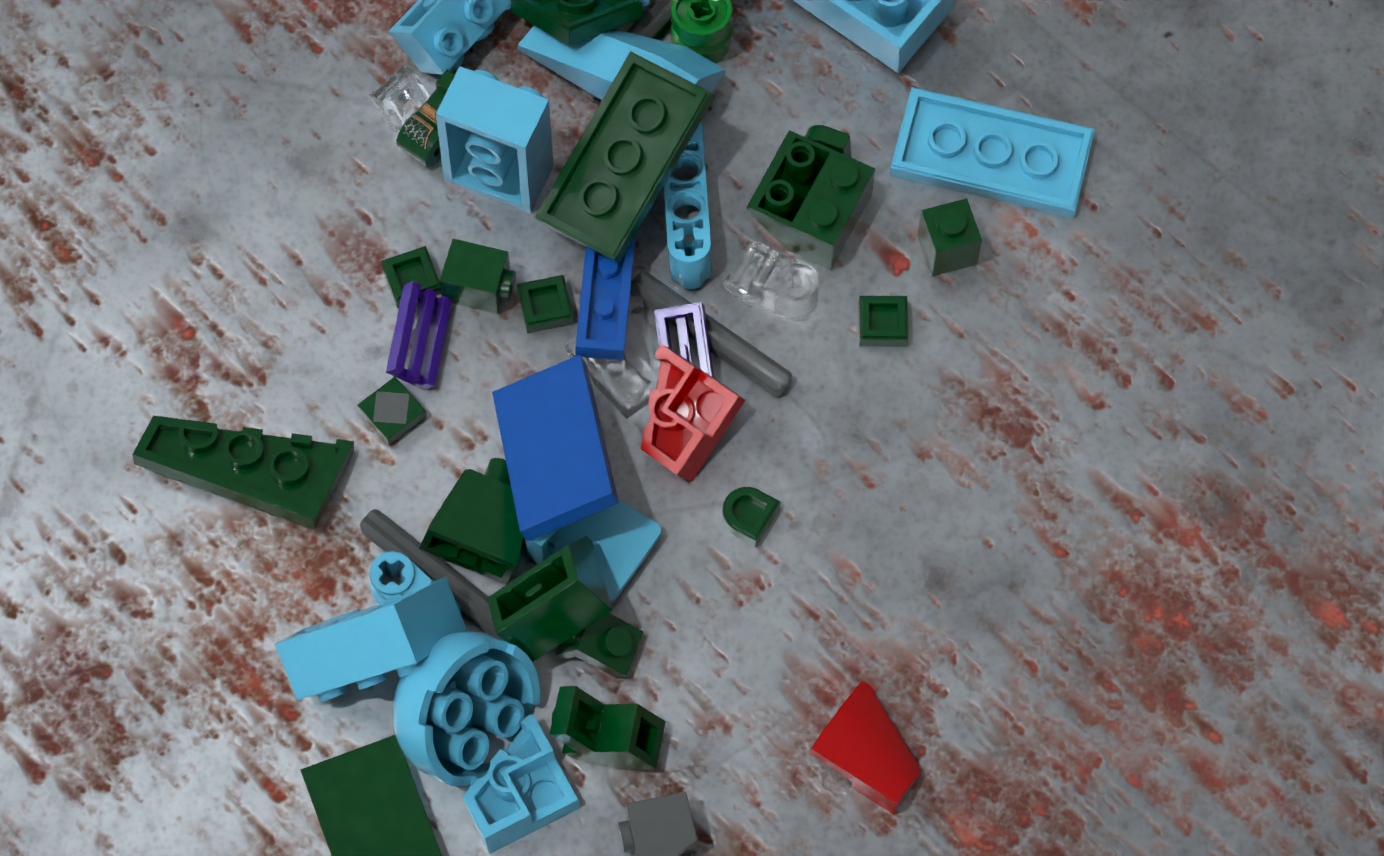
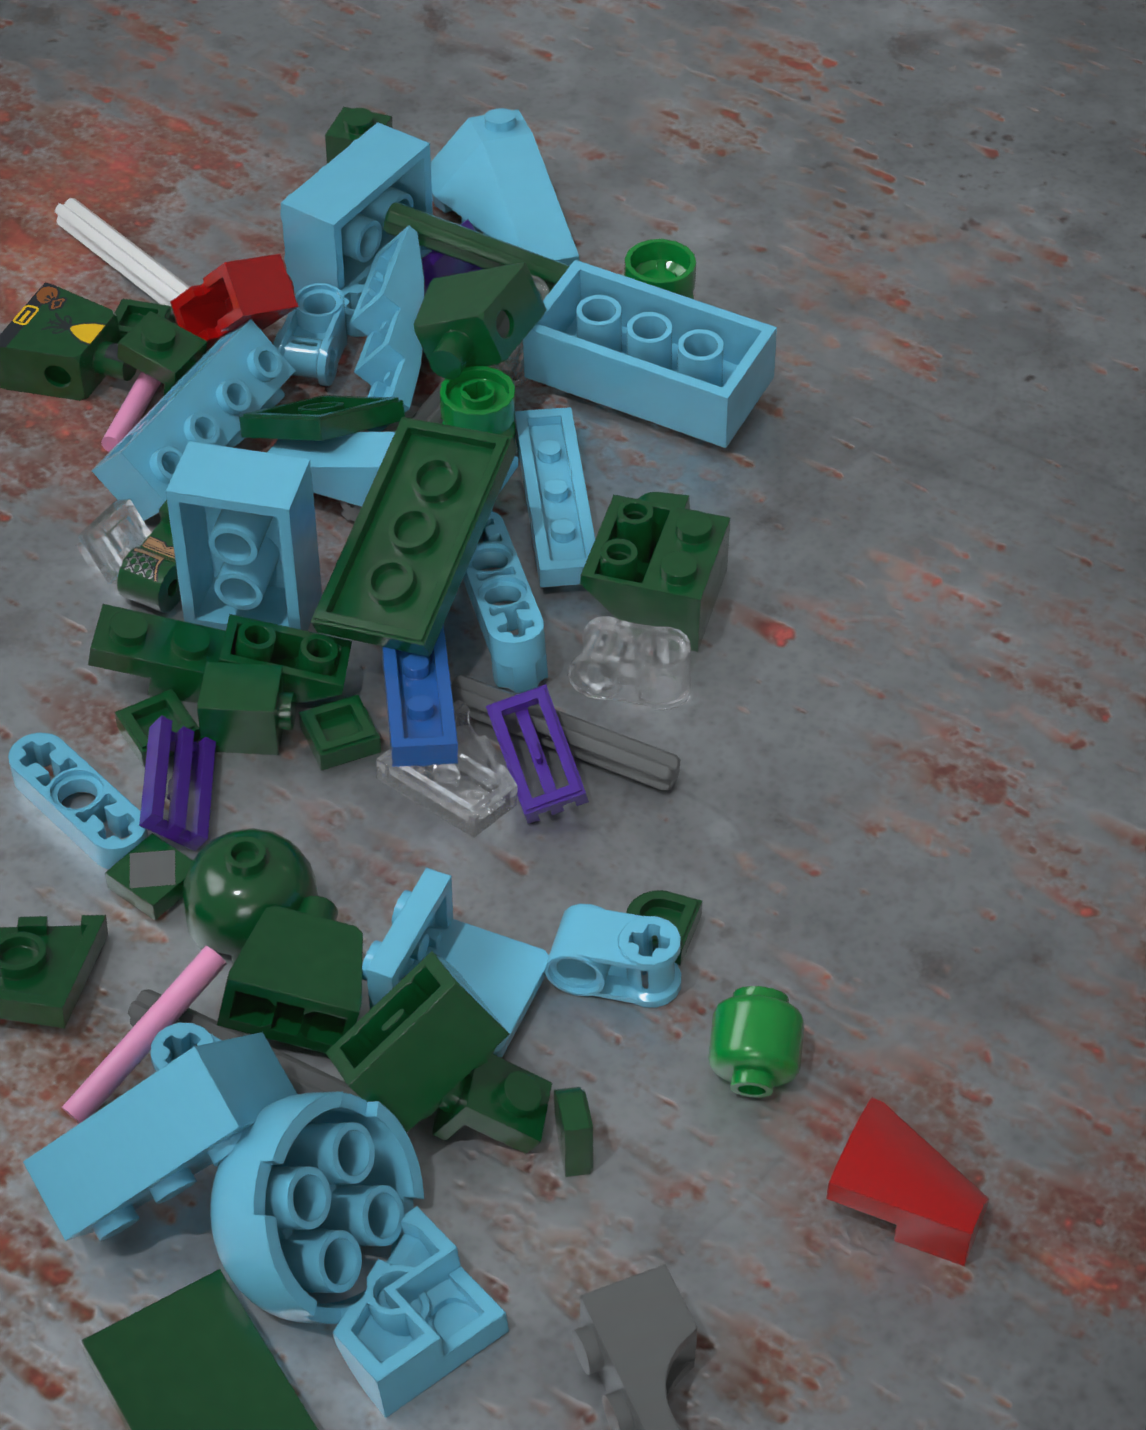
camera: 10 degrees left, 20 degrees down
blue tile [492,354,619,542] -> none
dark green brick [549,686,666,770] -> none
red slope [641,344,746,481] -> none
dark green tile [858,296,908,347] -> none
medium azure tile [889,87,1095,218] -> none
dark green brick [917,198,982,277] -> none
none -> medium azure beam [8,733,148,869]
none -> bright pink bar [62,946,227,1124]
none -> dark green slope [88,604,352,703]
none -> dark green cylinder [183,828,318,963]
none -> medium azure plate [515,407,595,587]
none -> medium azure piece [545,904,682,1008]
none -> dark green tile [553,1086,593,1177]
none -> green head [708,986,805,1098]

